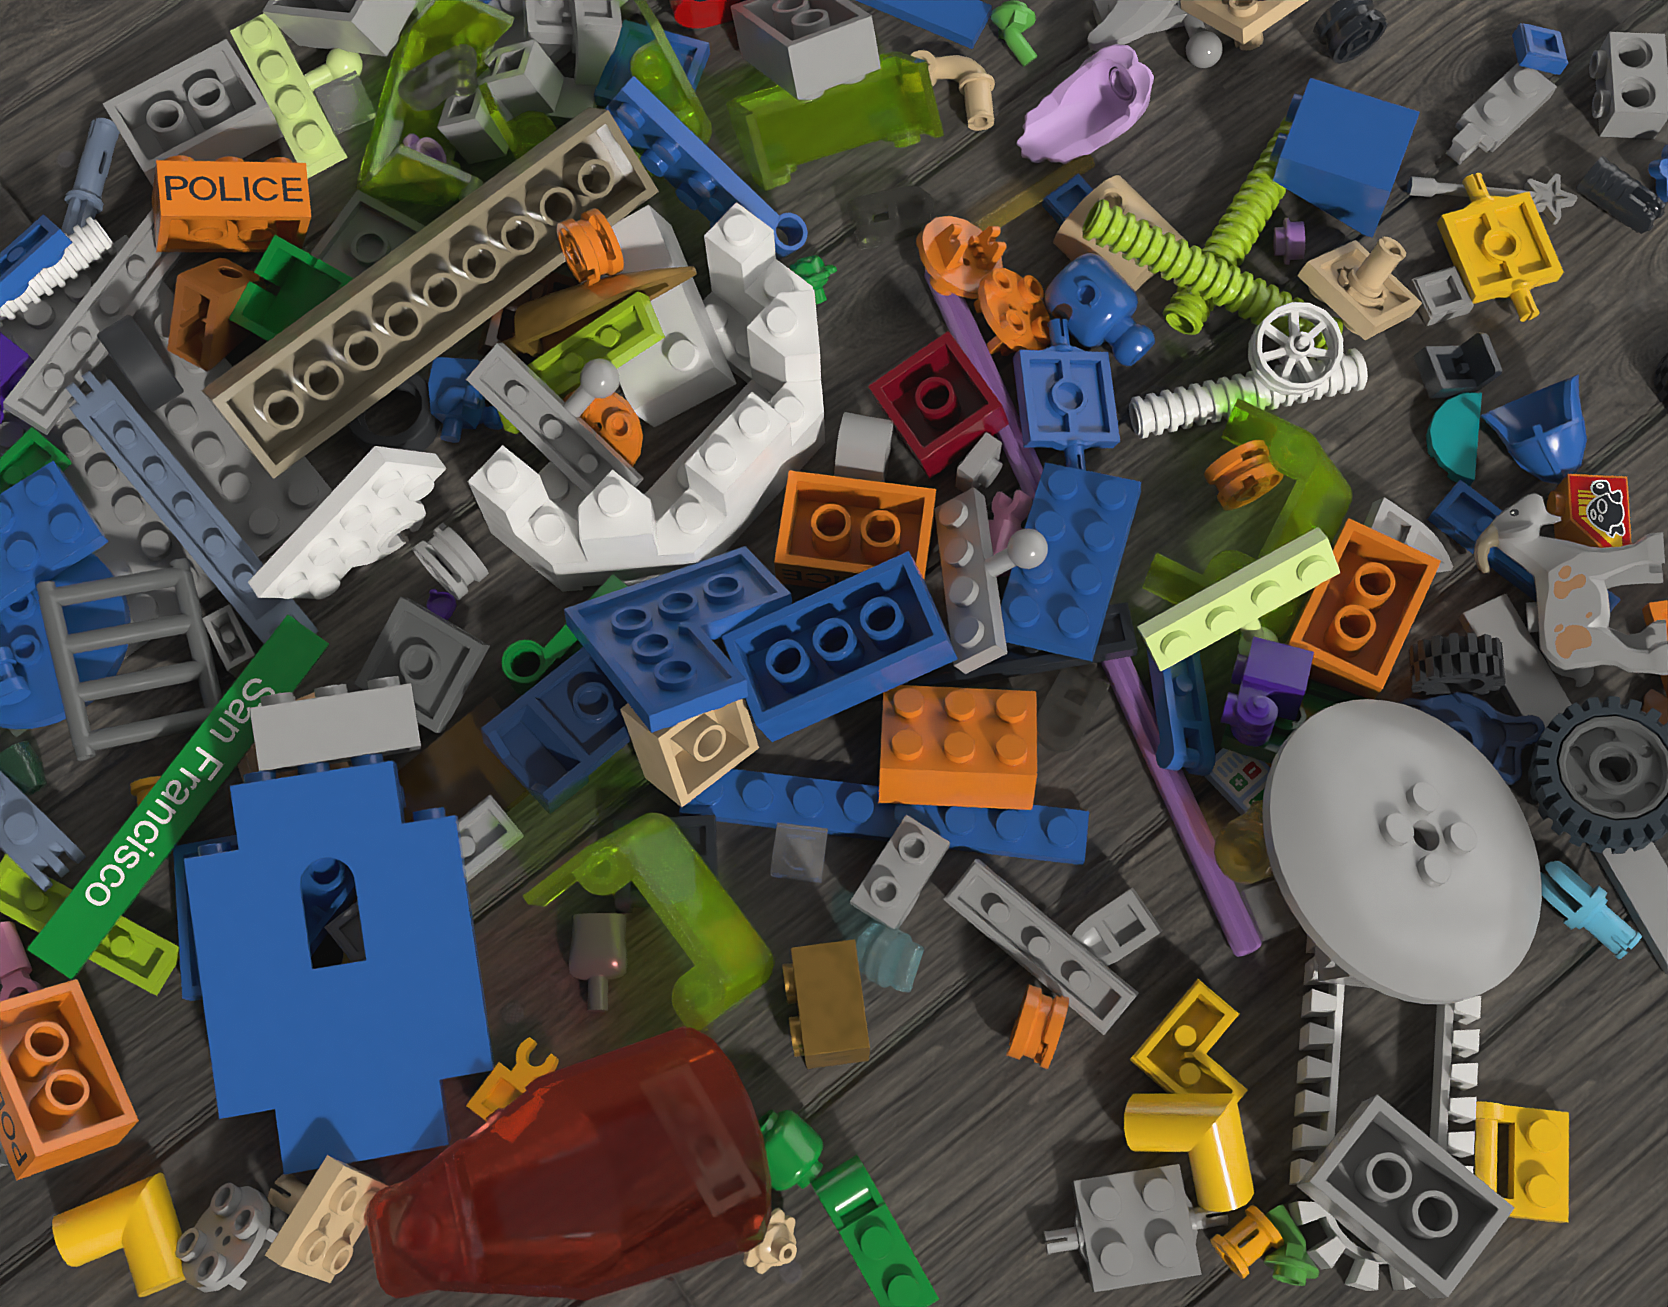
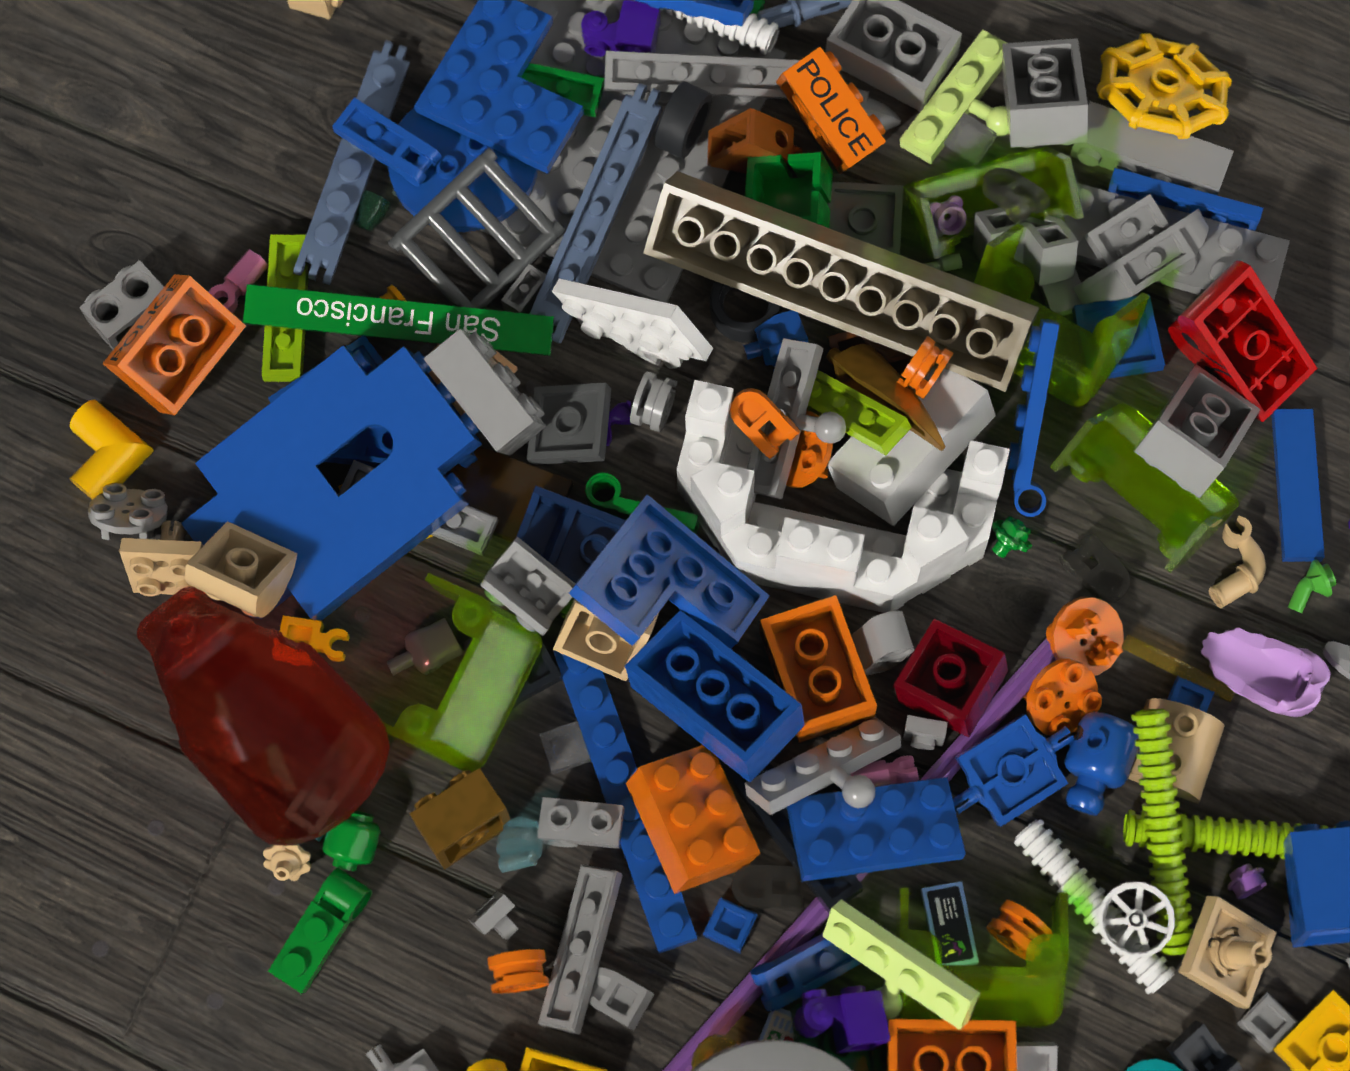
camera: 65 degrees right, 0 degrees up
none -> tan brick [185,521,297,618]
none -> light grey tile [468,891,519,940]
none -> light grey bracket [480,537,575,635]
none -> blue tile [703,897,758,953]
none -> orange plate [730,388,800,459]
none -> black tile [921,881,979,970]

